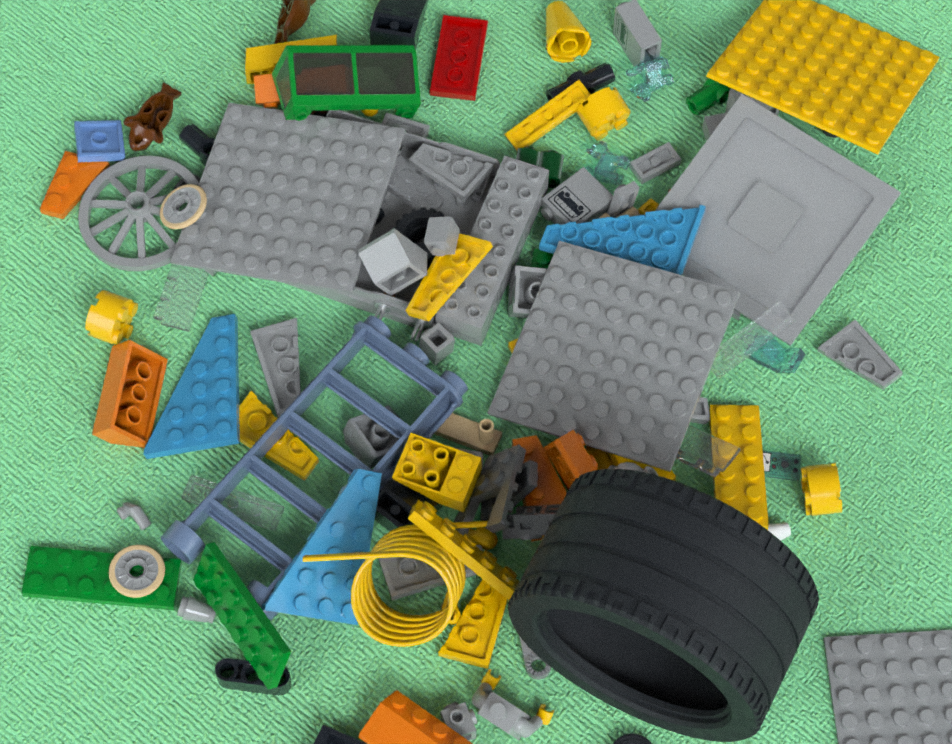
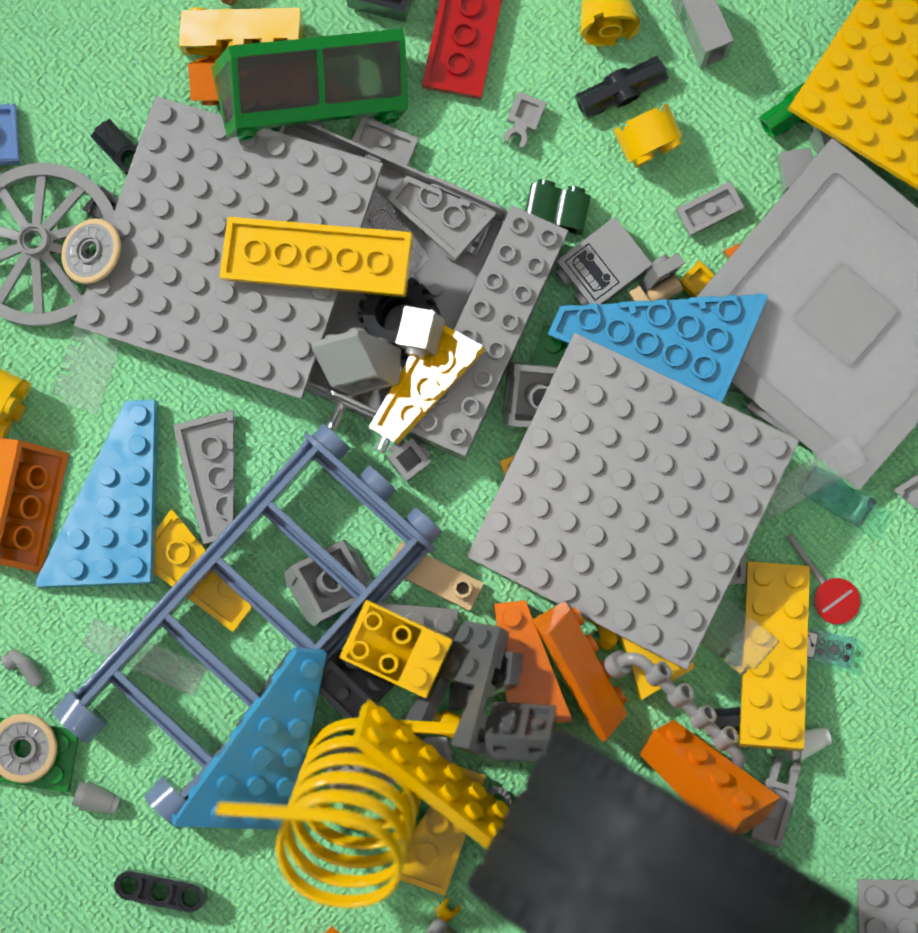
camera: 10 degrees right, 20 degrees up
reddish brown animal [123,82,182,151] -> none
green plate [193,542,291,690] -> none
yellow tile [504,80,591,151] -> none
clear light blue animal [581,141,630,186] -> none
clear light blue animal [626,56,674,102] -> none
yellow brick [801,463,842,516] -> none
none -> yellow plate [219,217,414,297]
none -> light grey plate [504,91,547,150]
none -> red piece [787,534,860,624]

